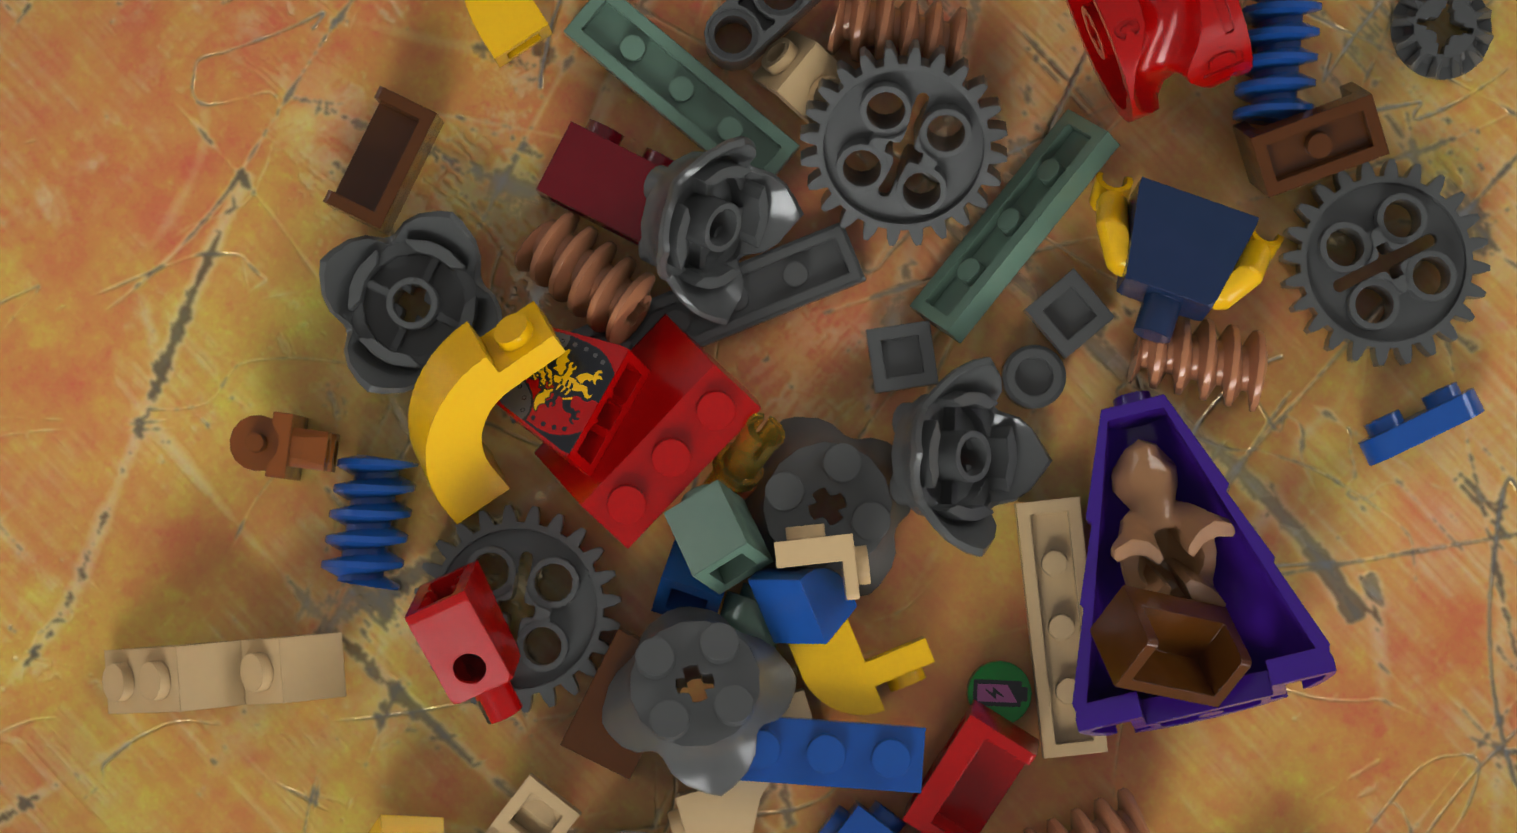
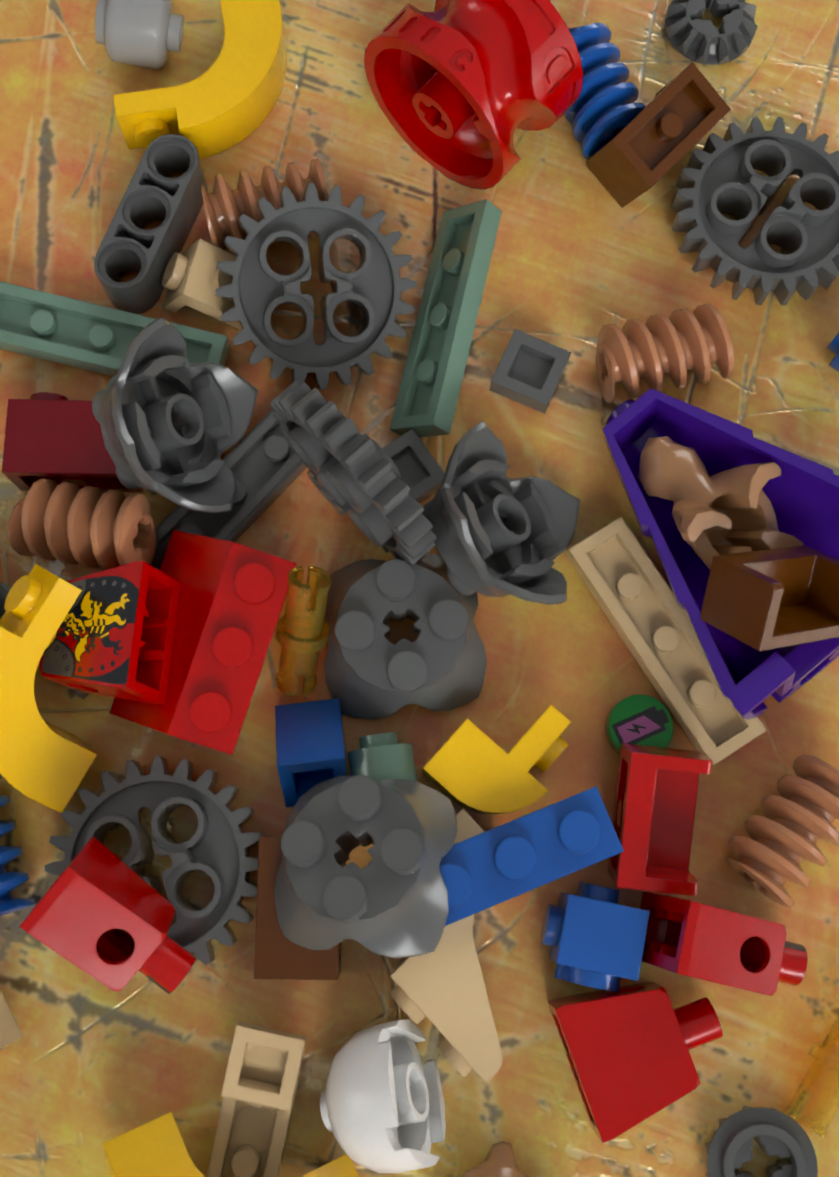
camera: 30 degrees left, 10 degrees down
sand green brick [664,479,774,595] -> none
blue brick [748,568,857,644] -> none
tan bracket [774,523,871,600] -> none
dark grey tile [1001,345,1066,409] -> none
dark blue torso [1089,171,1284,344] -> none
none -> dark grey gear [270,380,437,566]

